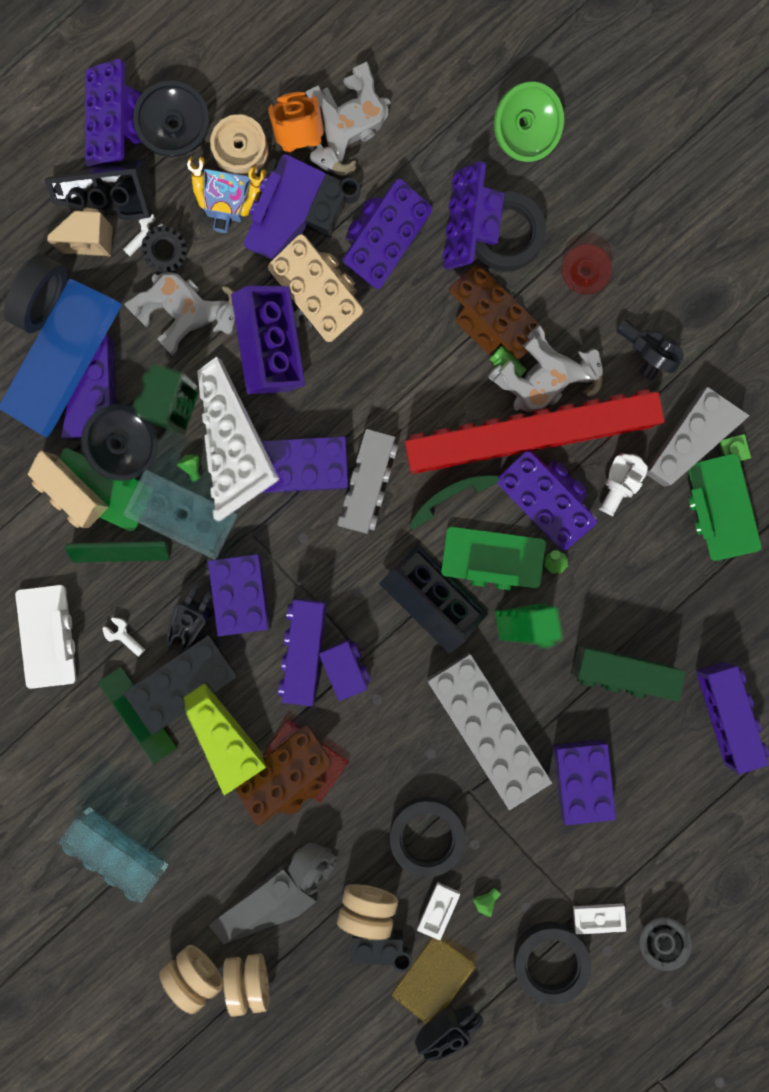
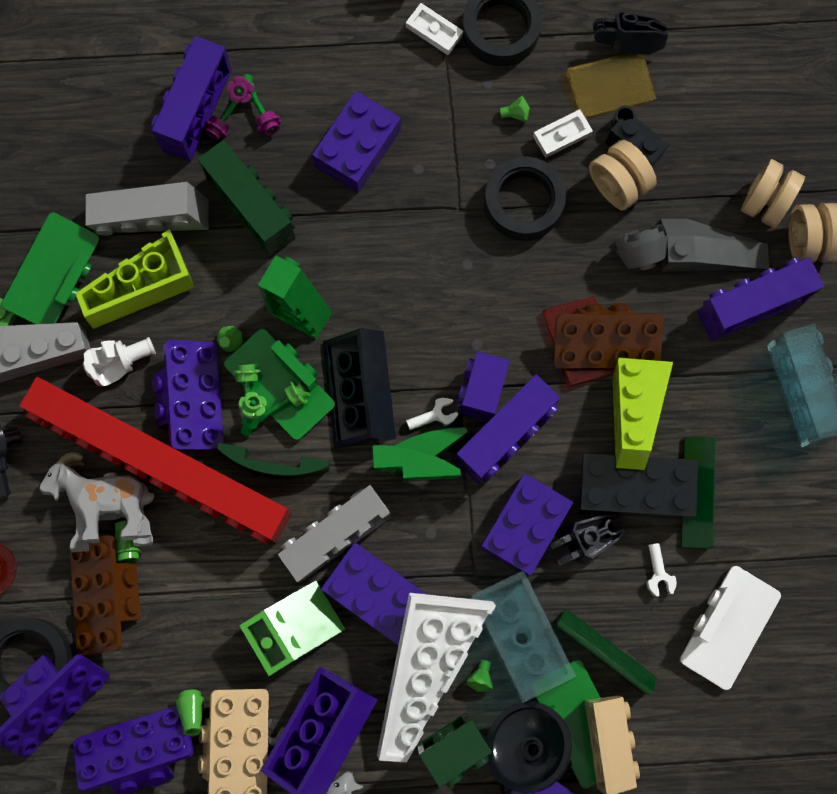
camera: 140 degrees left, 10 degrees down
light grey brick [427,652,552,810] -> none
none -> lime wedge [75,229,195,329]
none -> light grey wedge [86,182,209,236]
none -> bright green cone [176,690,205,736]
none -> magenta plant [204,74,281,140]
none -> bright green plant [233,364,310,436]
none -> slope [239,581,345,676]
none -> green slope [373,445,461,481]
none -> green slope [390,427,468,476]
none -> white bar [406,398,458,430]
none -> dark purple brick [697,257,824,341]

